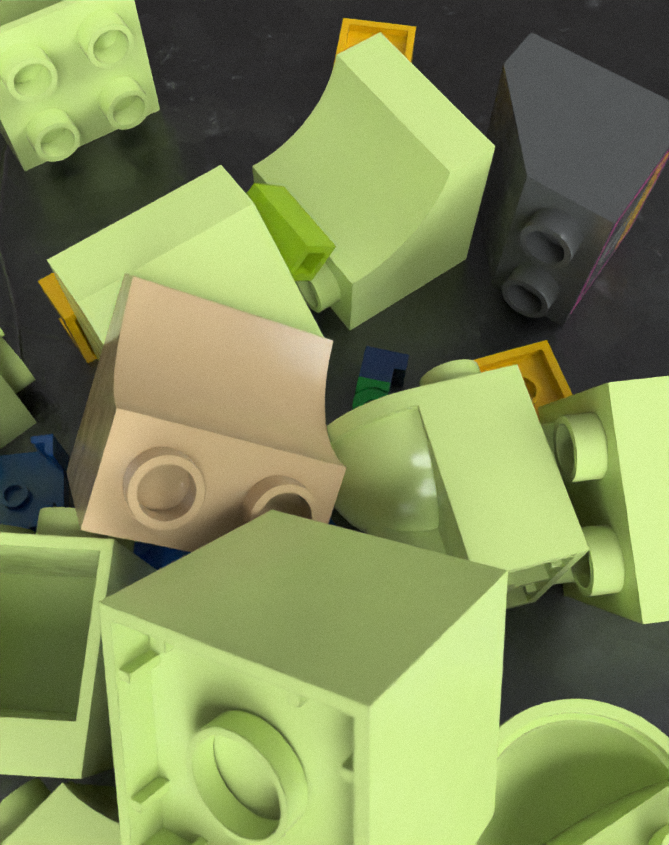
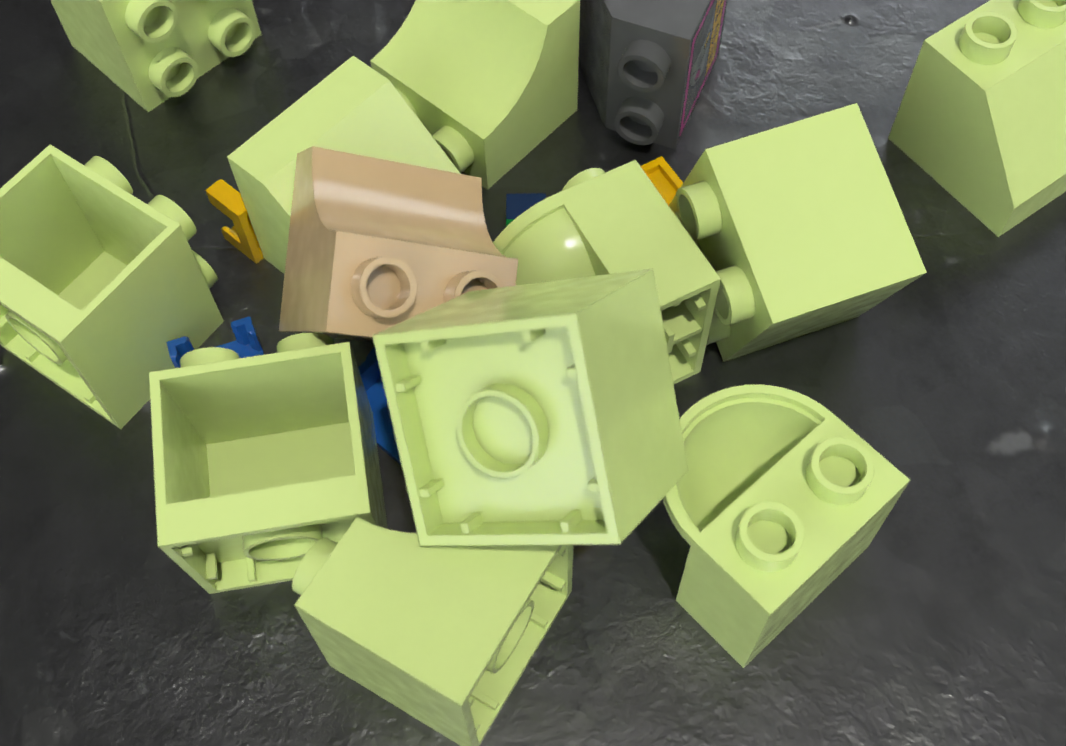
camera: 10 degrees left, 5 degrees down
lime brick [246,183,336,281] -> none

